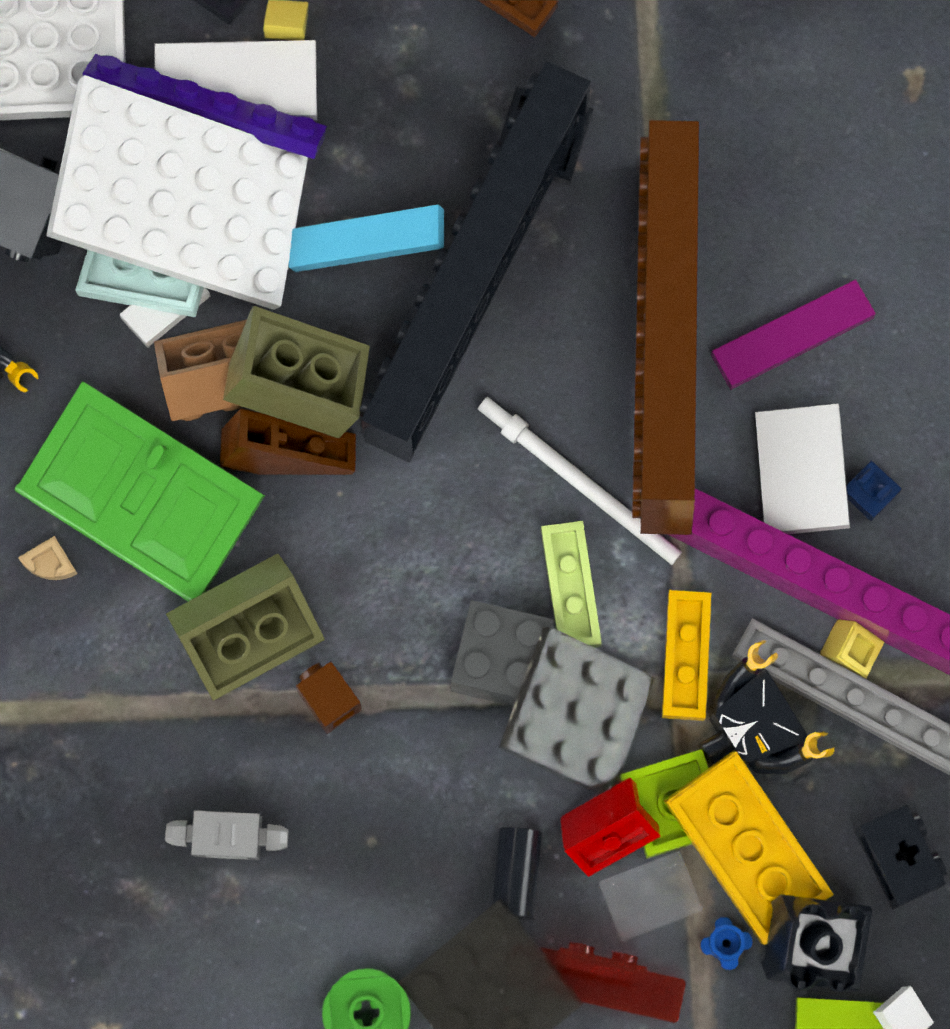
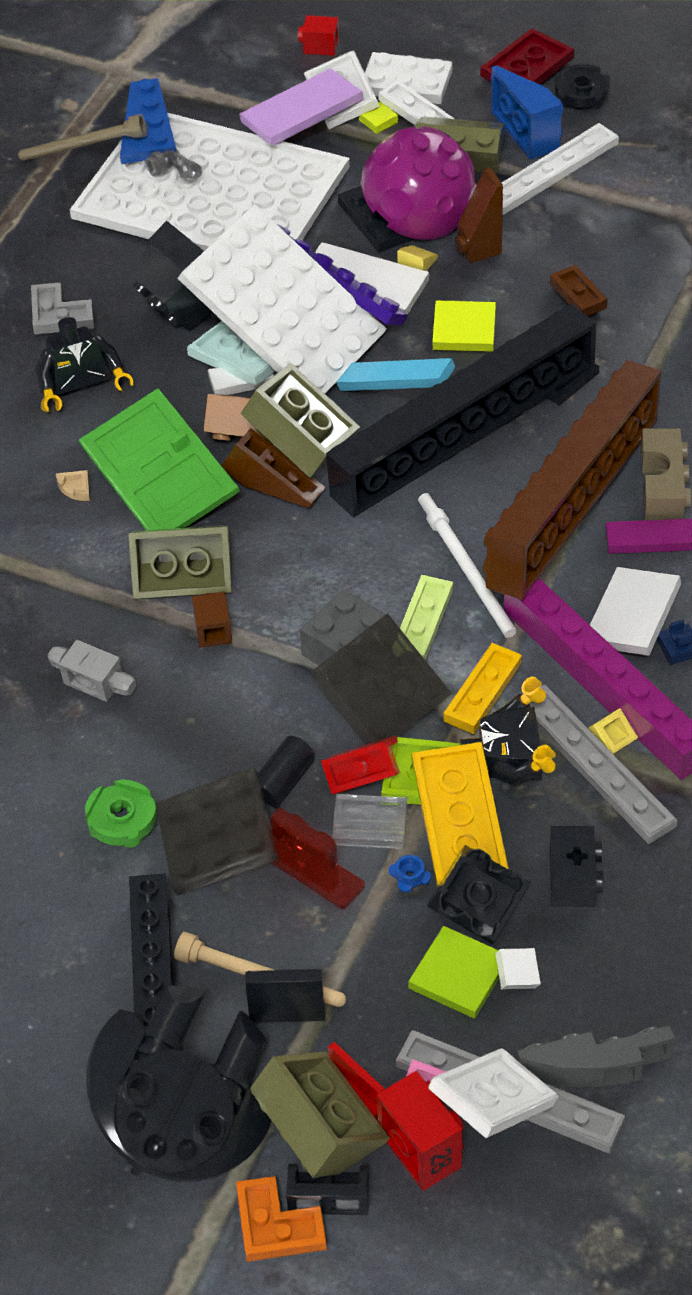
camera: 30 degrees right, 25 degrees down
none -> neon yellow tile [433,301,496,352]
none -> dark tan arch [640,429,691,520]

